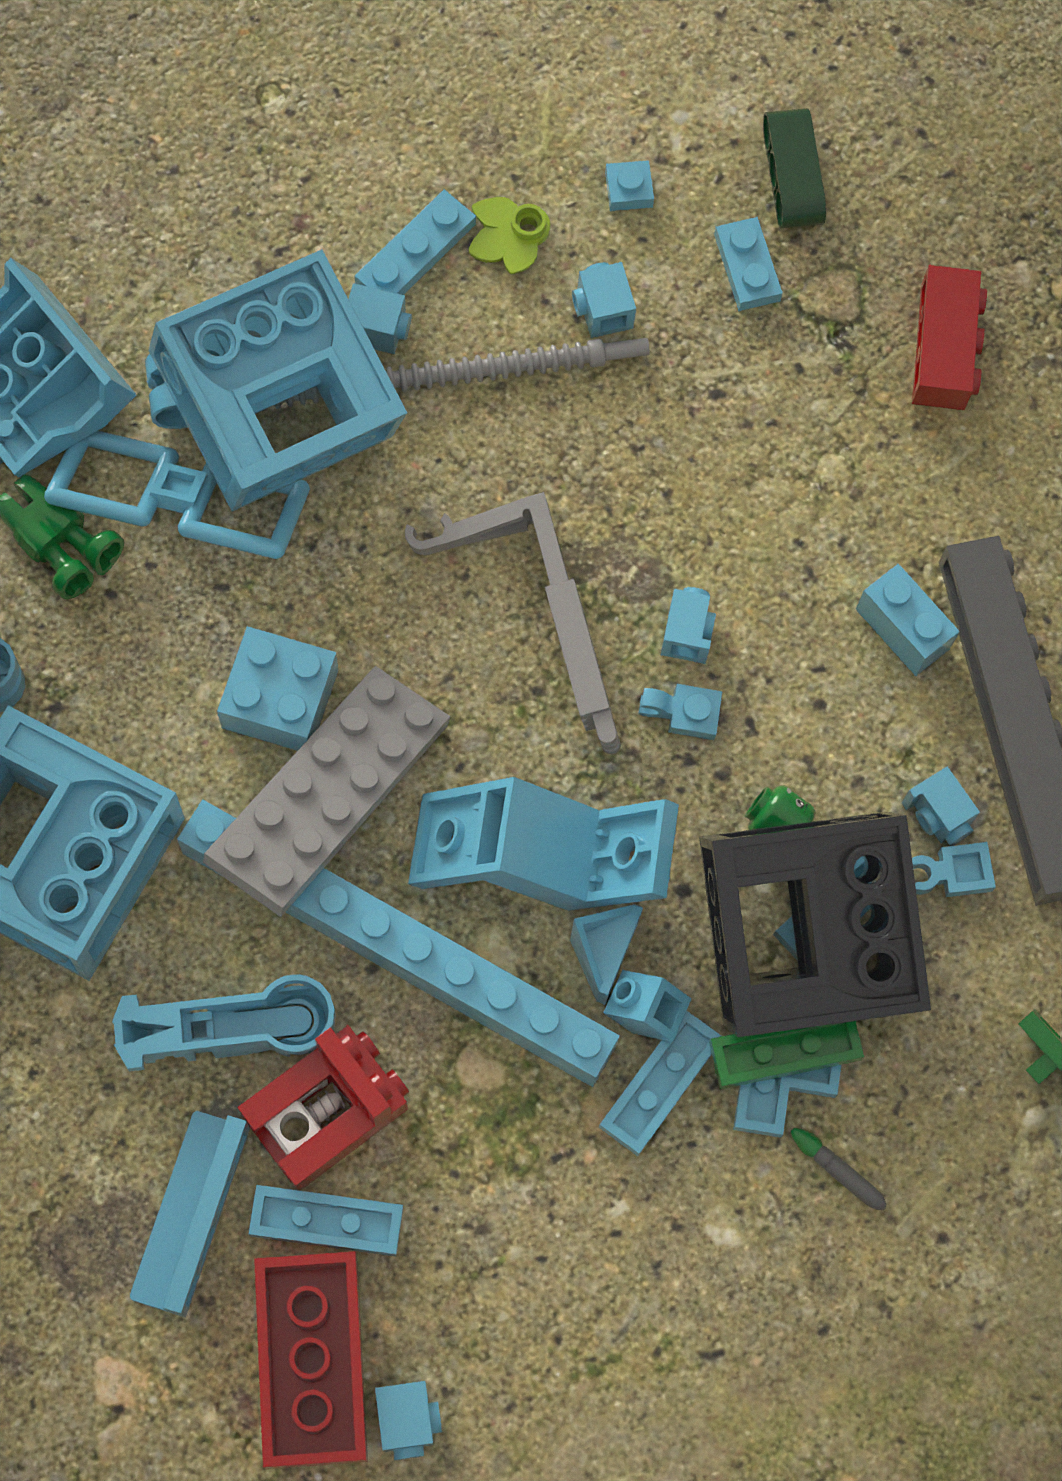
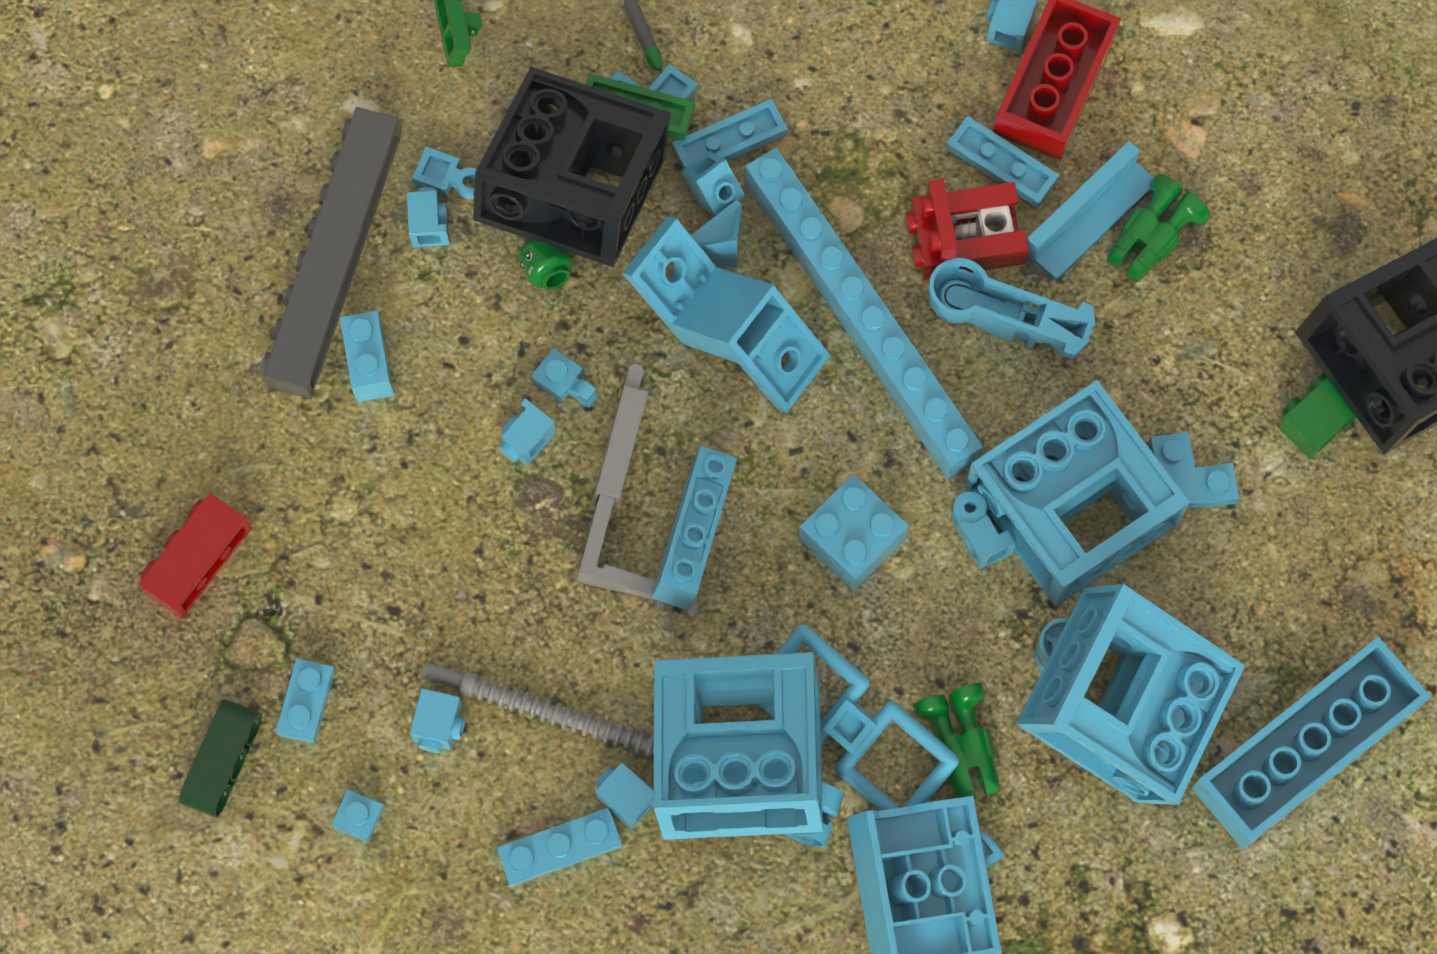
camera: 145 degrees left, 0 degrees up
light grey plate [203,666,450,917] -> none
lime plate [469,197,551,274] -> none
none -> medium azure brick [651,445,737,610]
none -> medium azure leg [952,491,1015,570]
none -> green piece [1106,174,1211,283]

